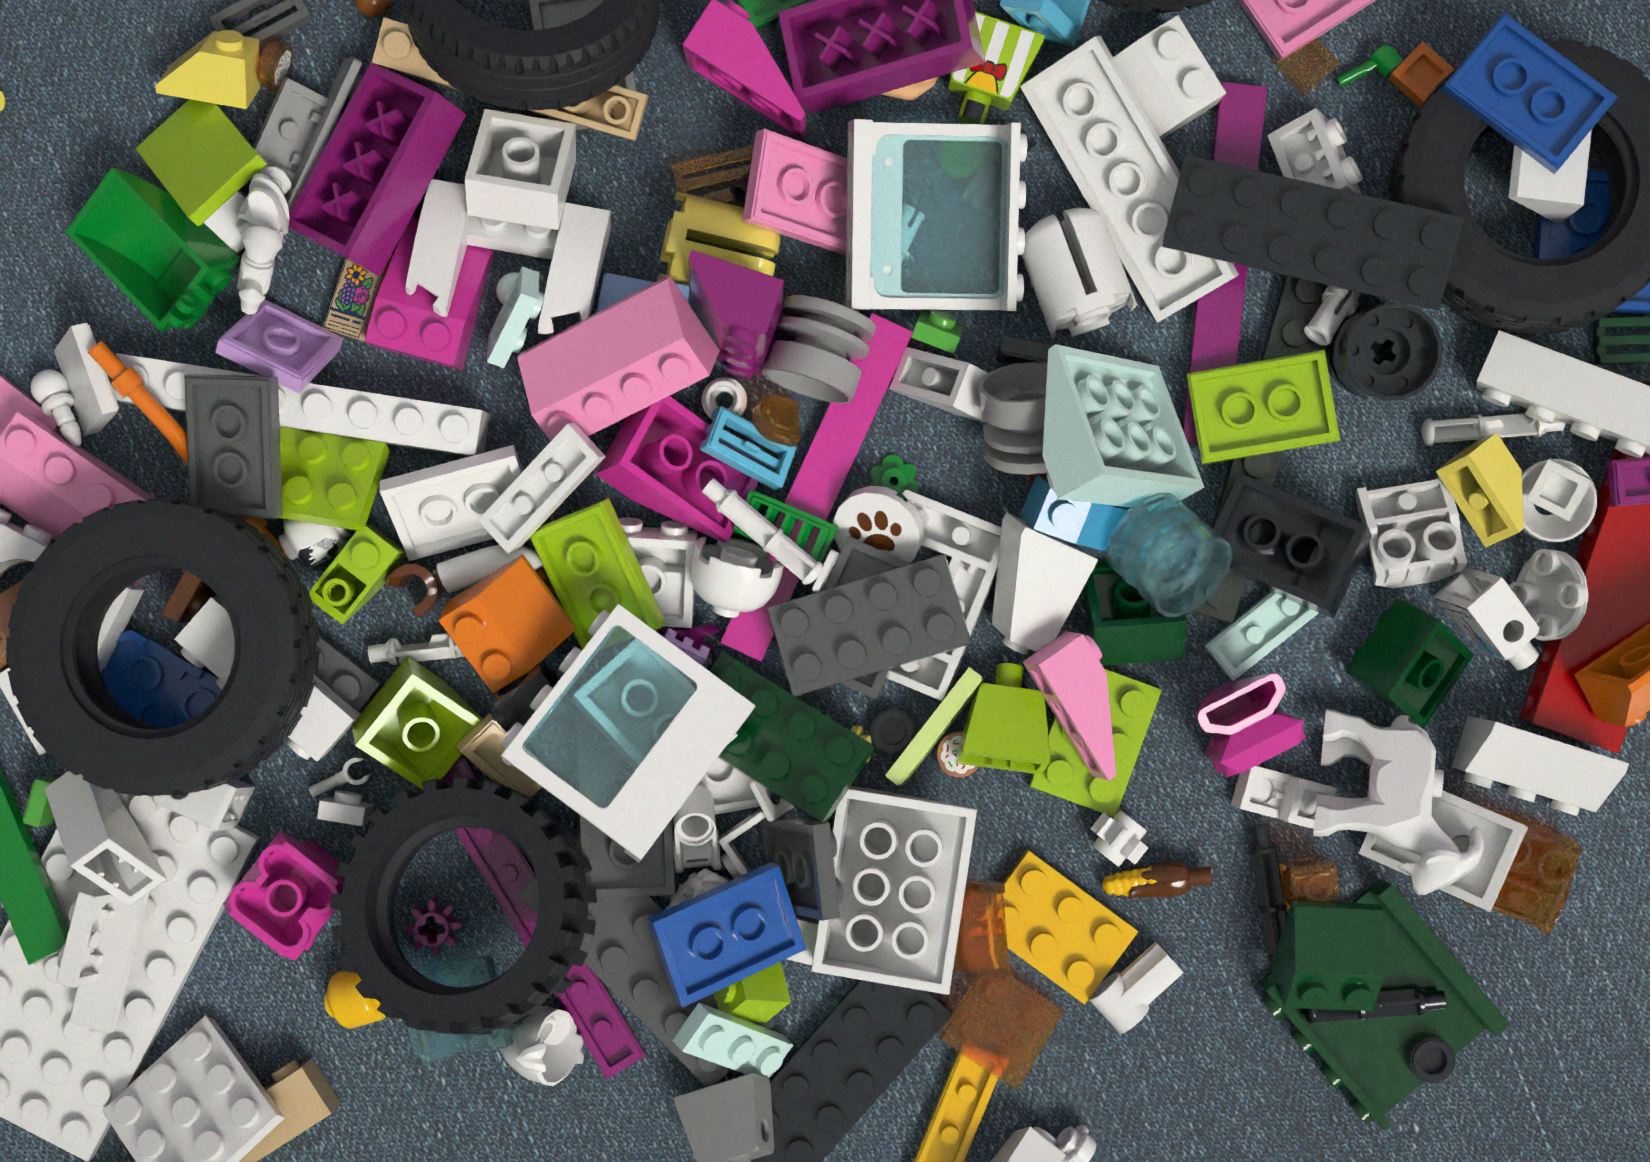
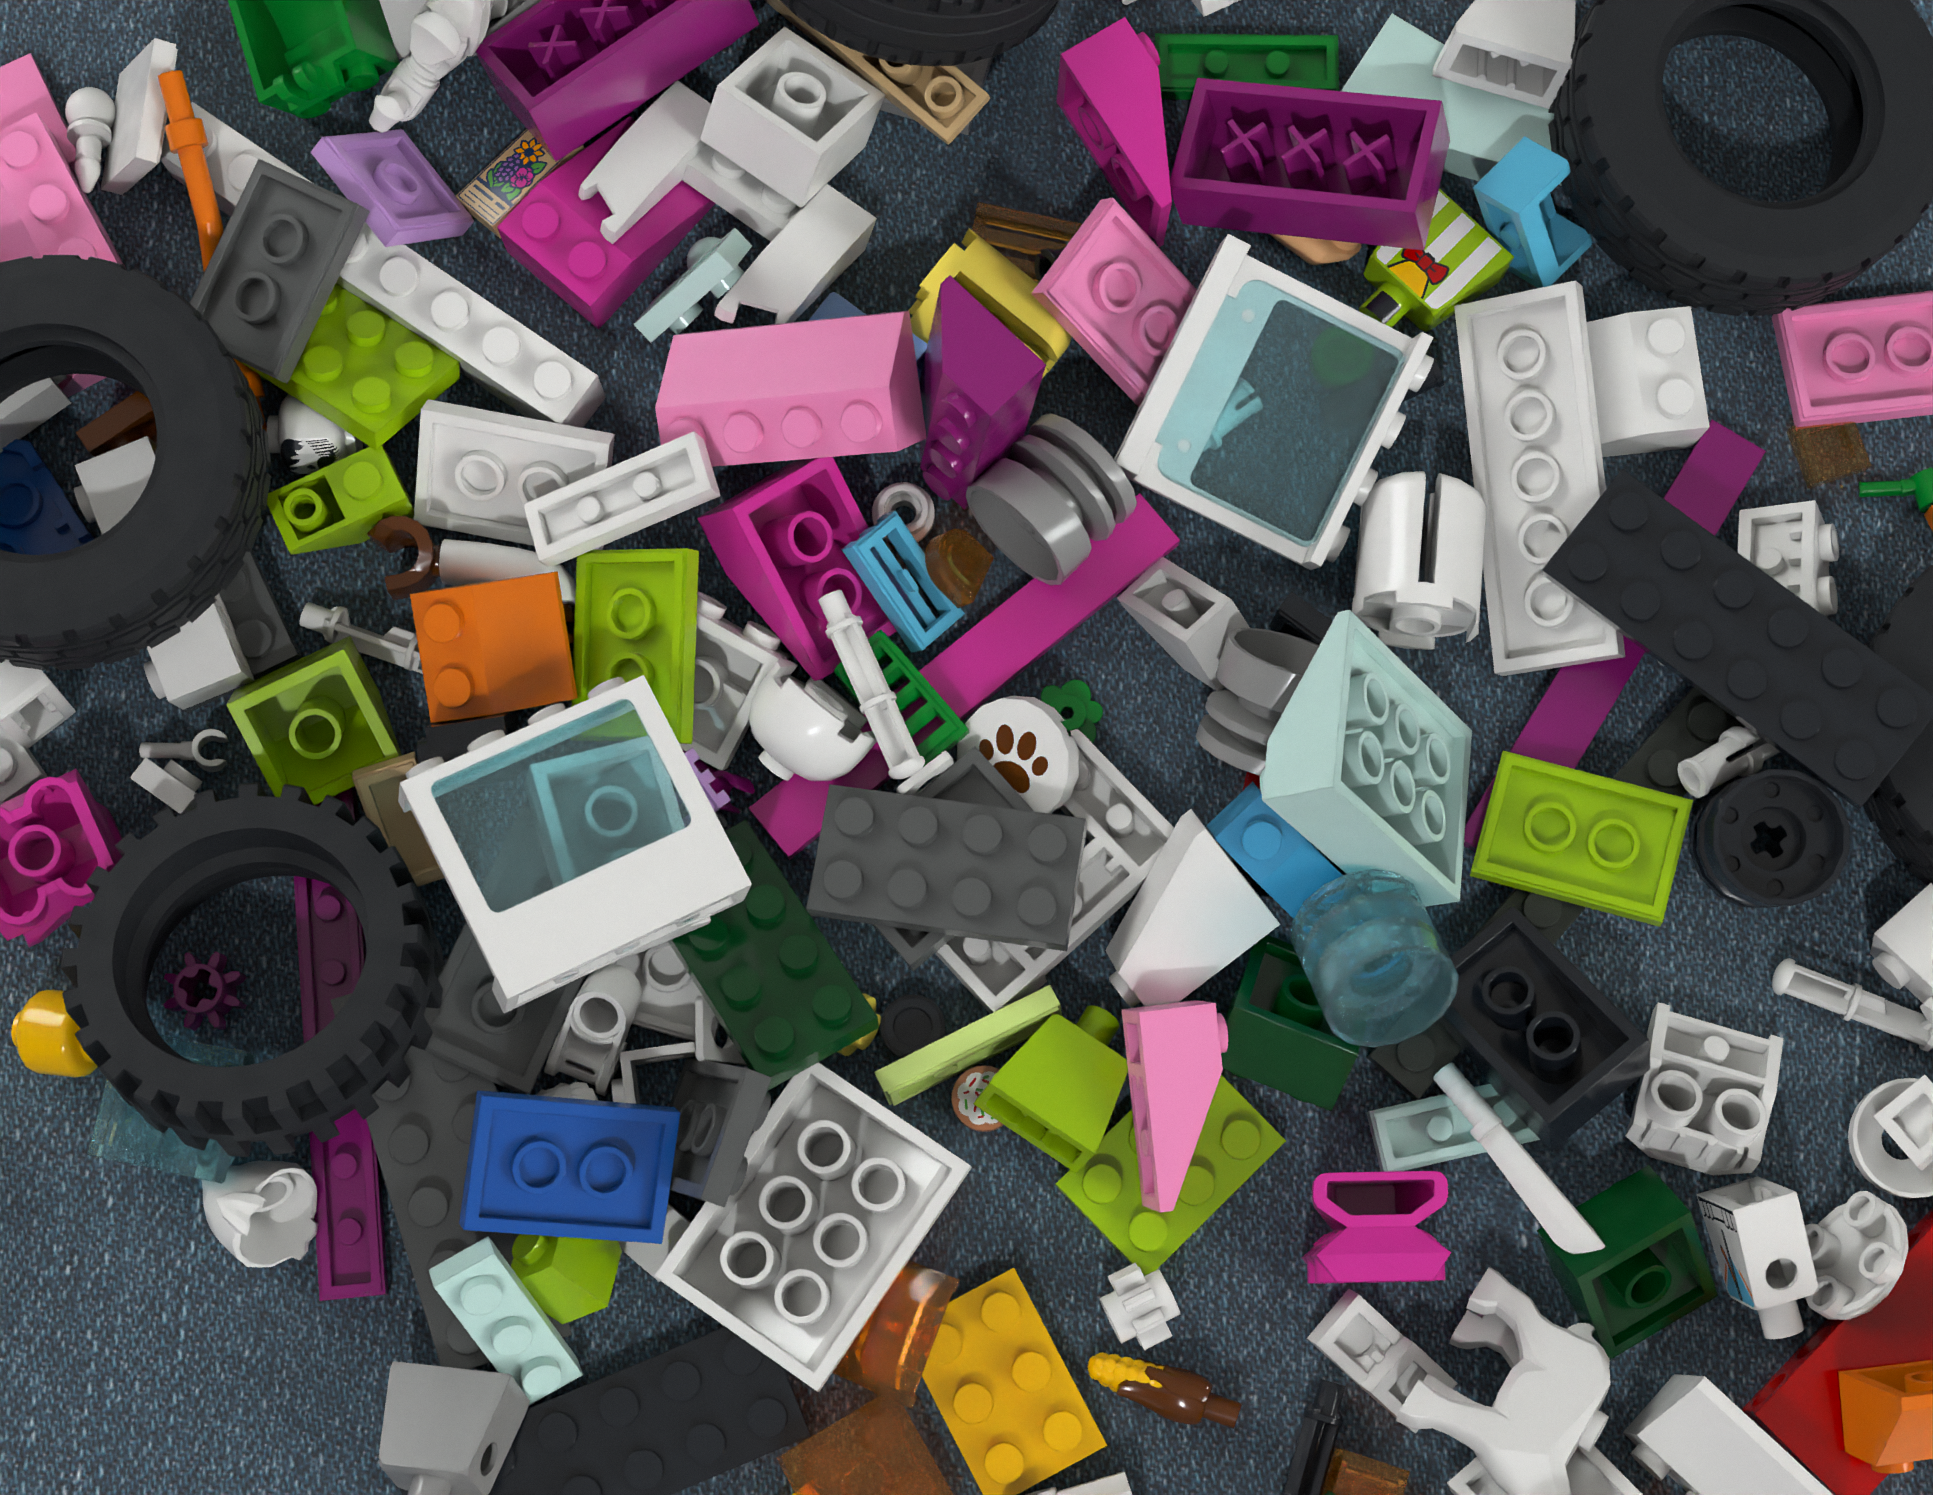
camera: 25 degrees right, 10 degrees down
bright green plate [911,310,963,354] -> none
light yellow slope [1436,432,1524,548] -> none
none -> white piece [1433,1063,1606,1254]

